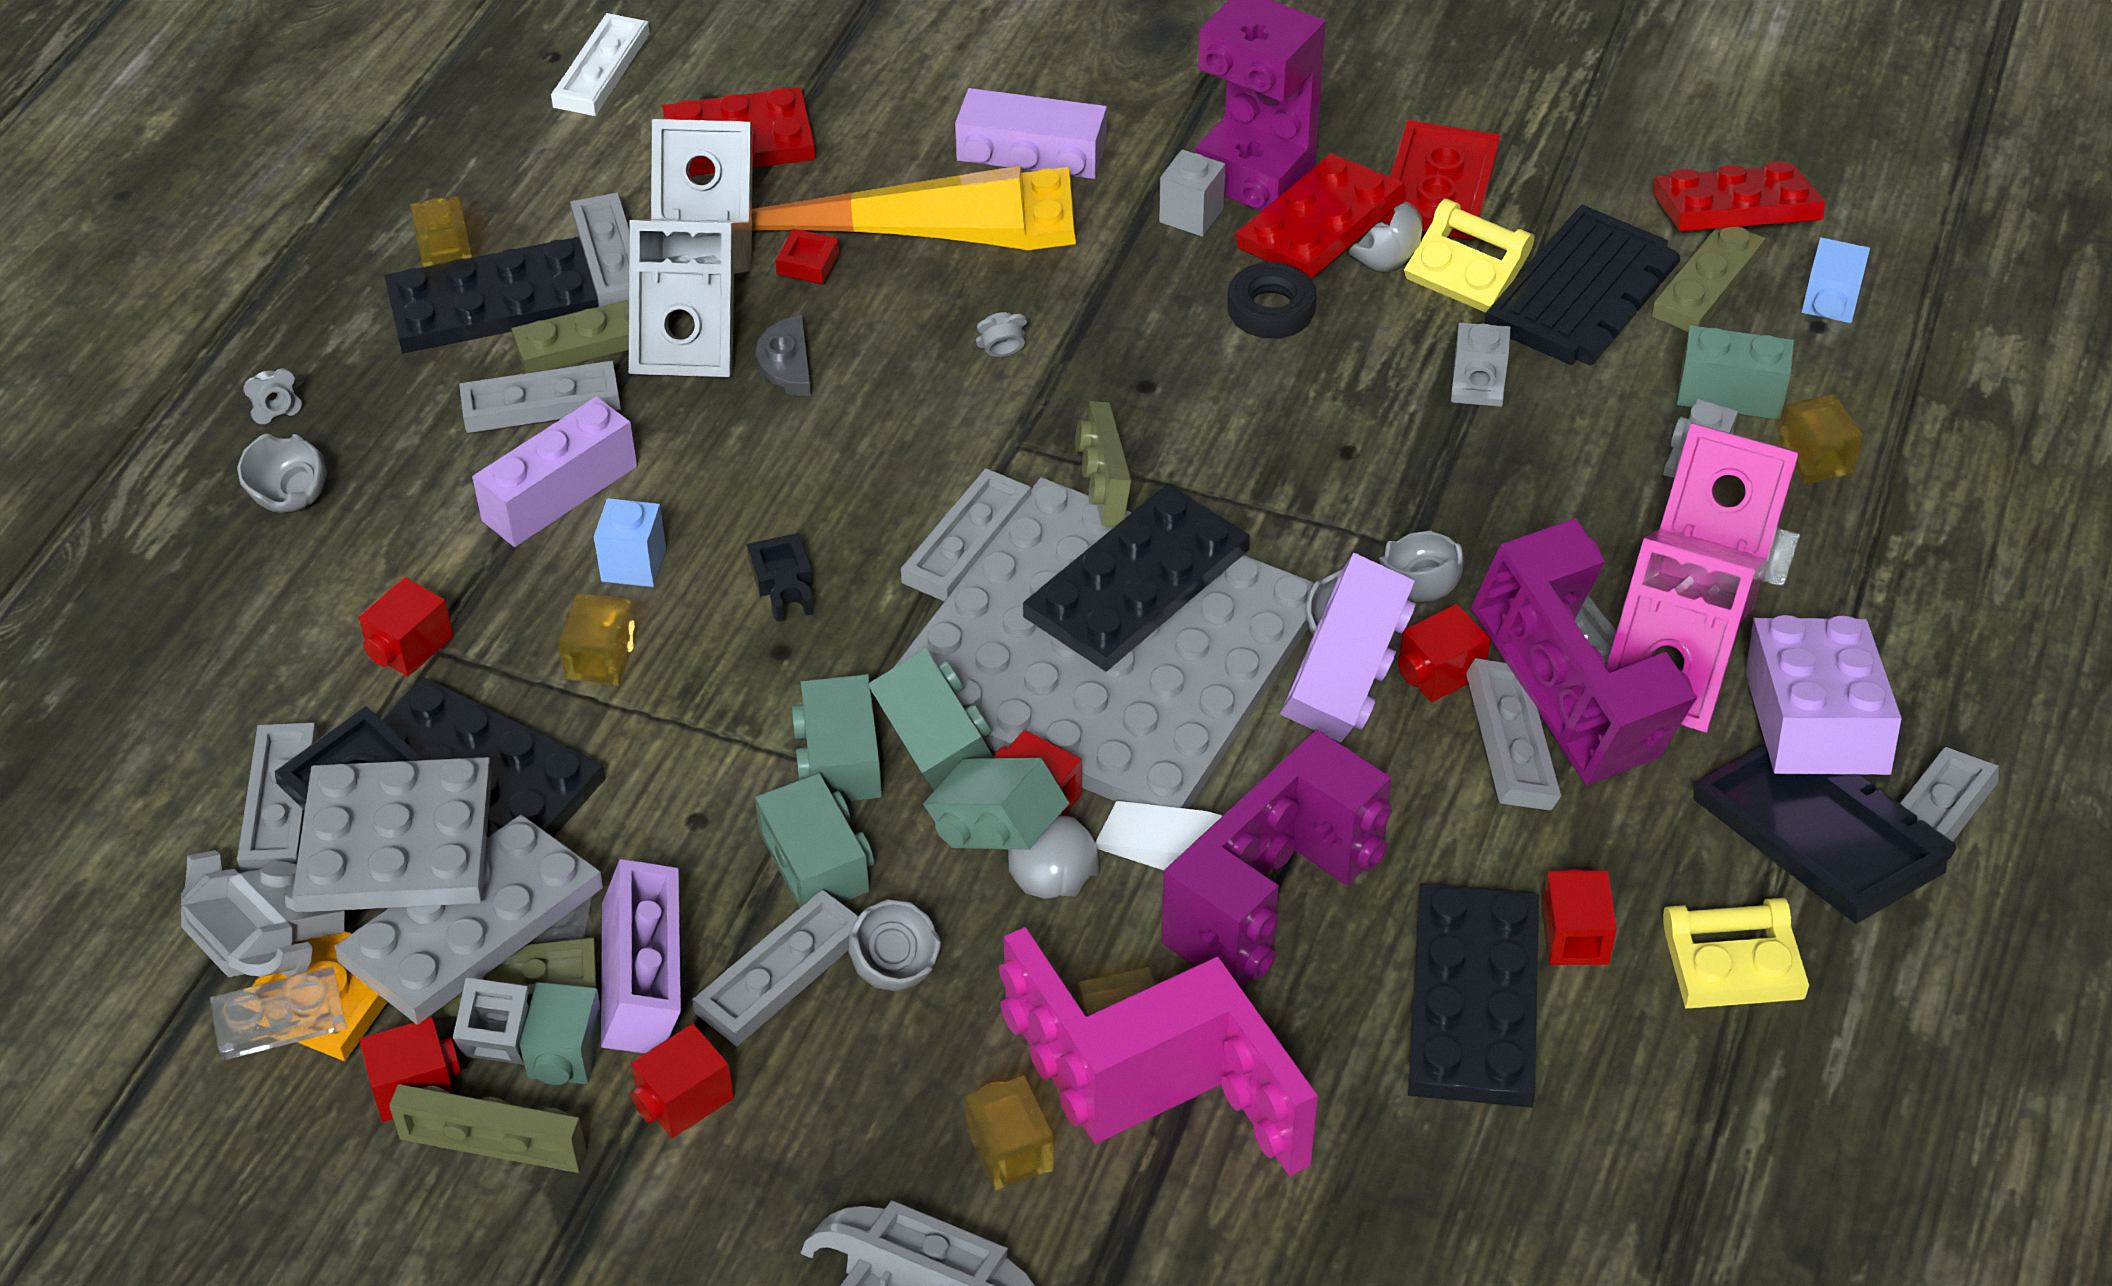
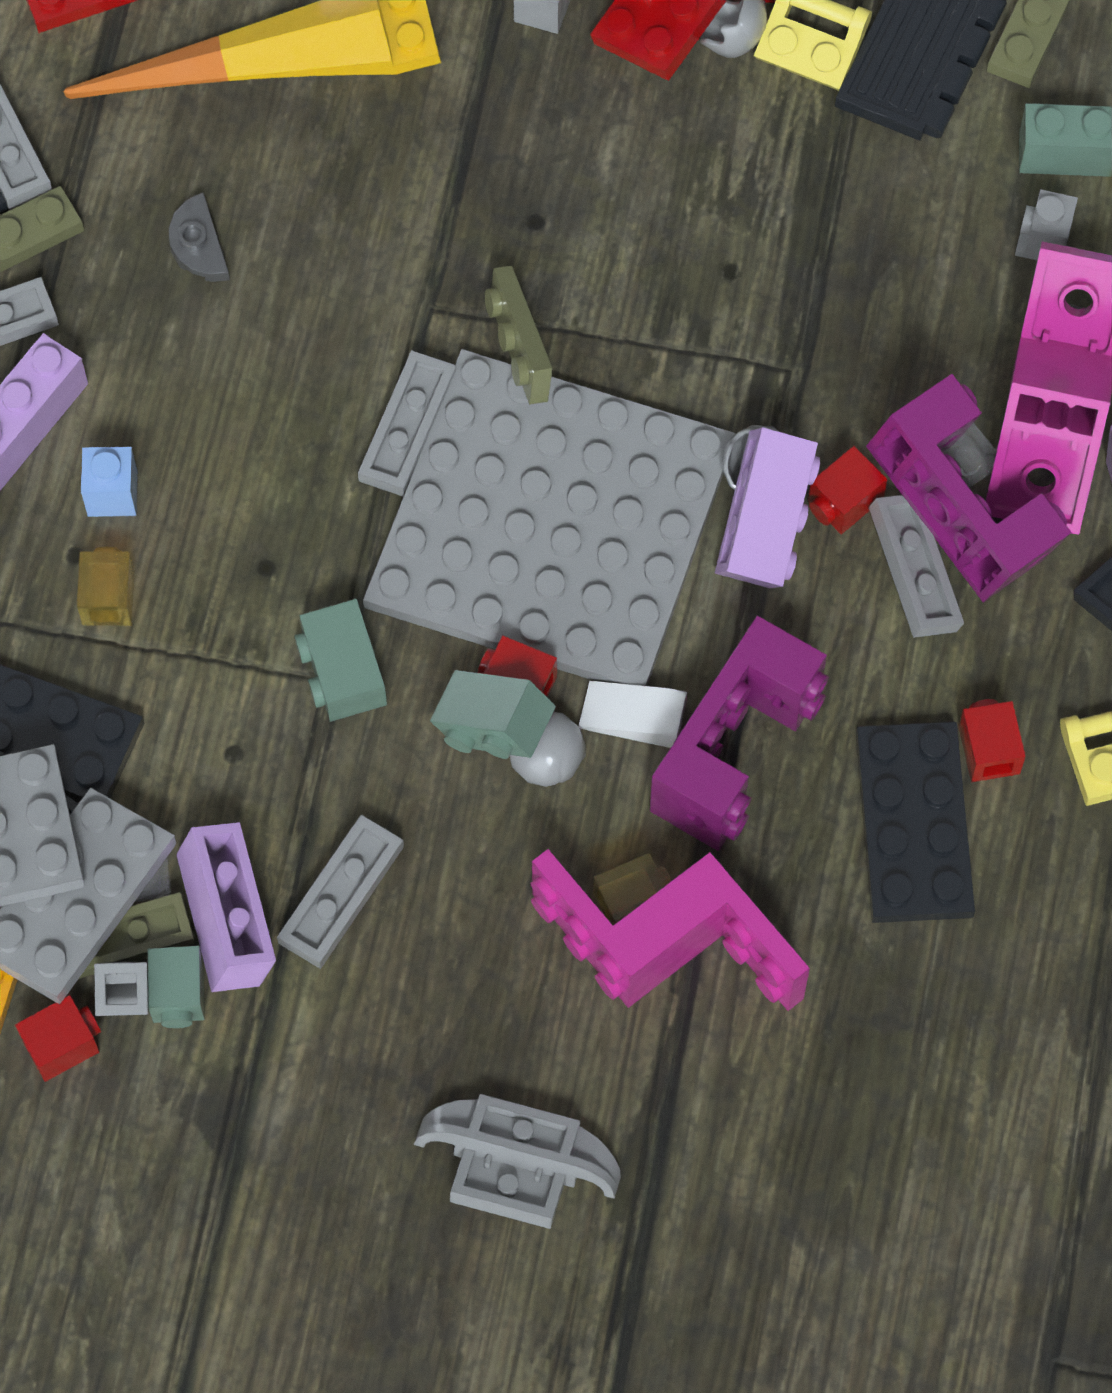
camera: 10 degrees left, 20 degrees up
olive plate [389,1084,587,1173] -> none
bracket [629,119,753,377] -> none
red brick [630,1024,734,1139] -> none
black plate [747,533,813,622] -> none
sand green brick [755,773,874,908] -> none
red plate [775,229,840,284] -> none
light grey hair [848,899,941,992] -> none
sand green brick [868,648,993,791] -> none
clear yellow brick [965,1076,1053,1190] -> none
light grey plate [976,312,1027,357] -> none
black plate [1023,484,1250,672] -> none
black tyre [1227,262,1316,339] -> none
light grey hair [1379,531,1464,603] -> none
light grey brick [1451,322,1510,407] -> none

